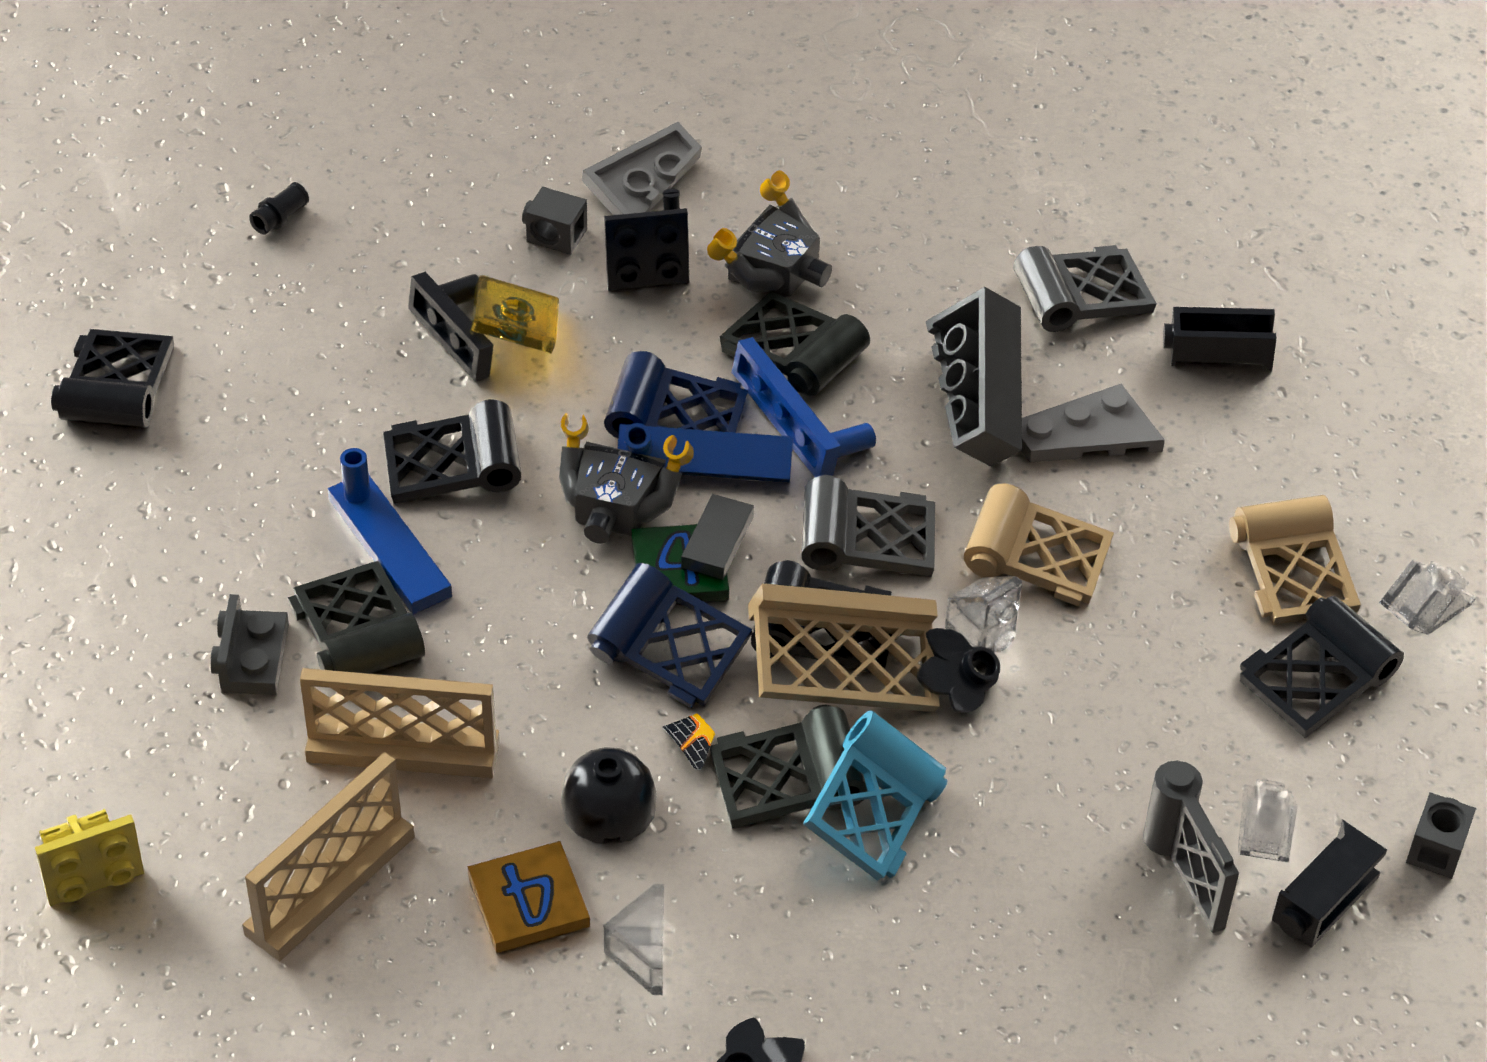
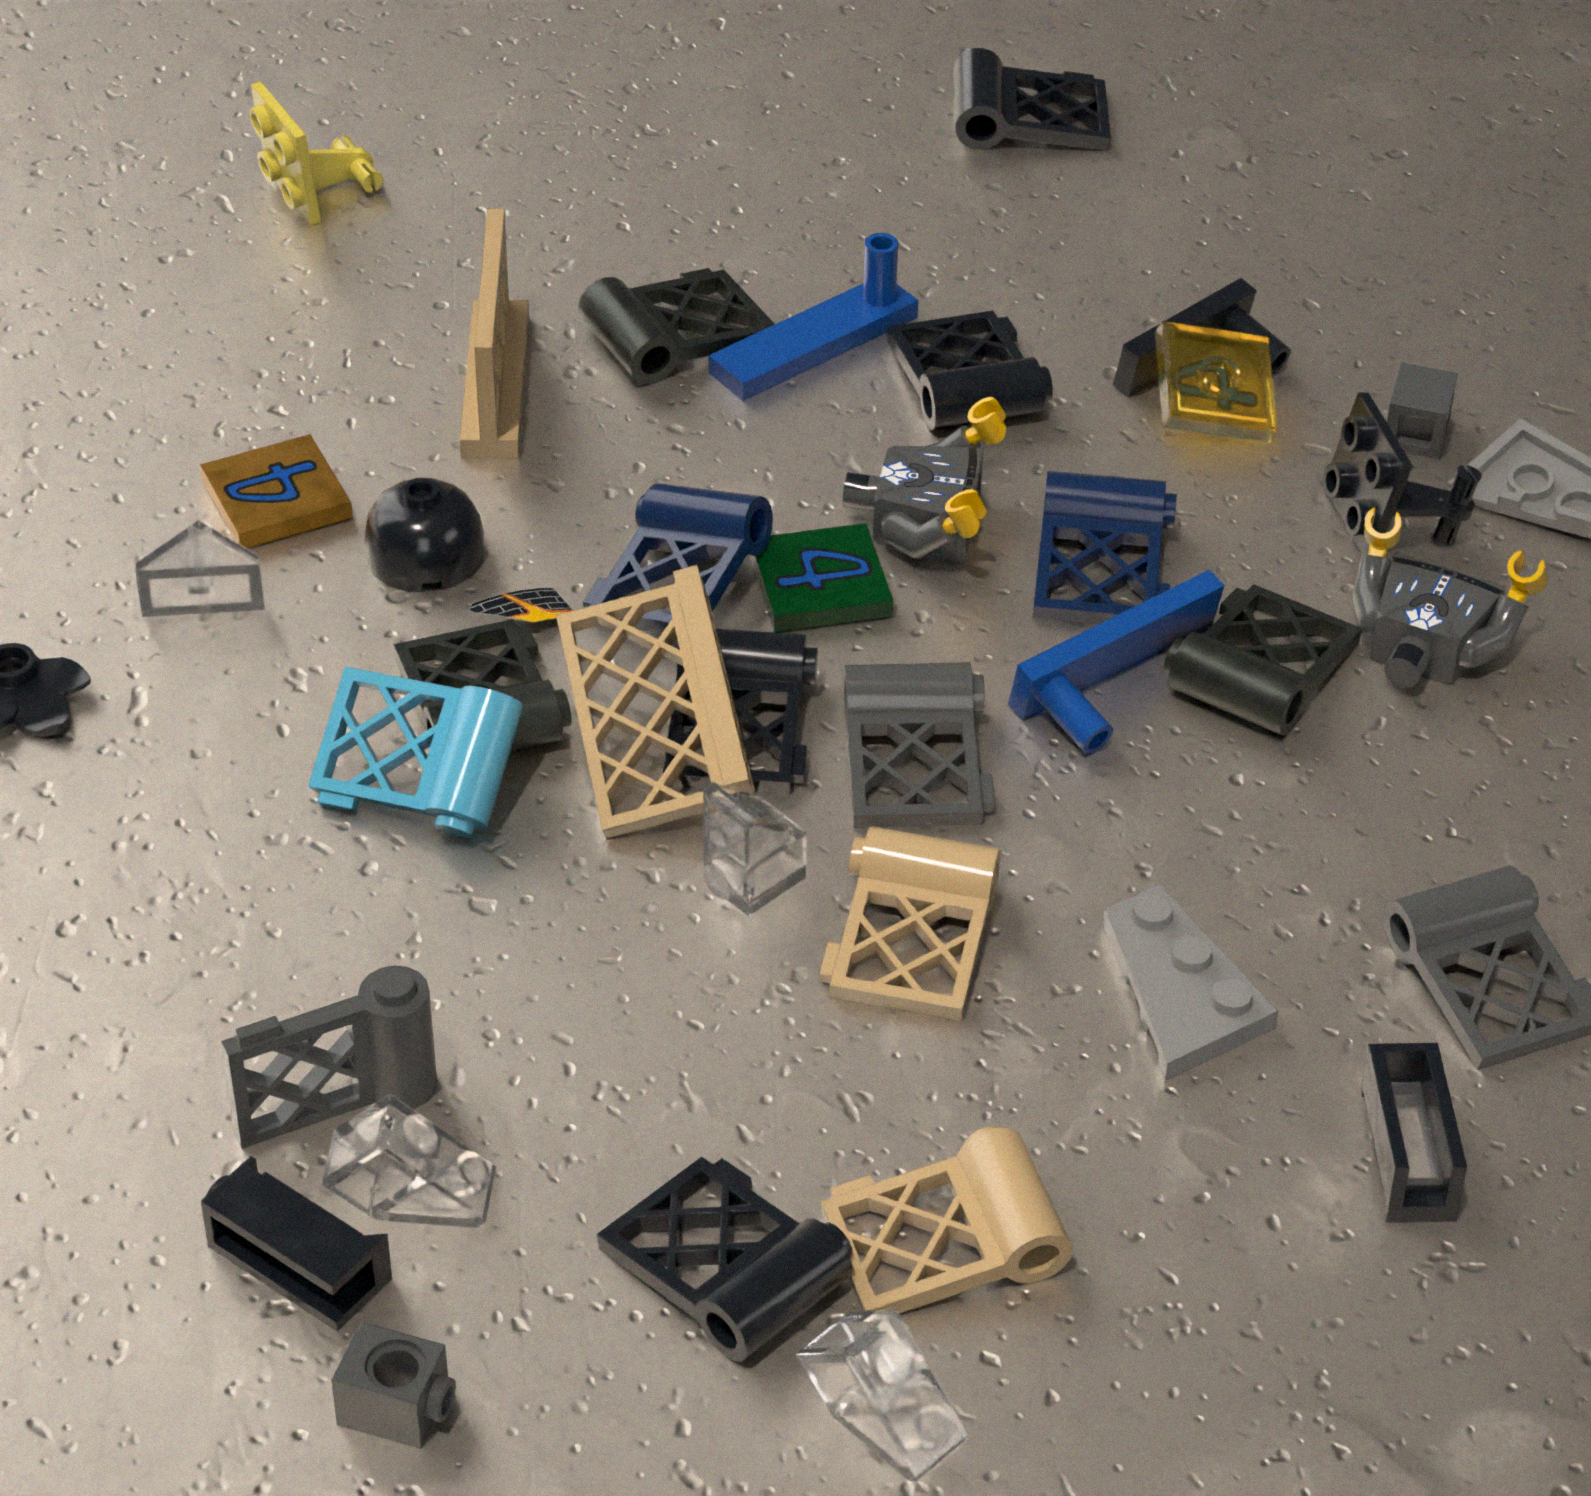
camera: 85 degrees right, 5 degrees down
dark grey bracket [210,594,289,695] -> none
tan fence [242,752,415,962] -> none
black pin [249,182,309,235] -> none
blue piece [618,423,793,483] -> none
dark grey tile [681,494,754,580] -> none
black plate [916,628,1000,713] -> none
dark grey wedge [926,287,1022,467] -> none

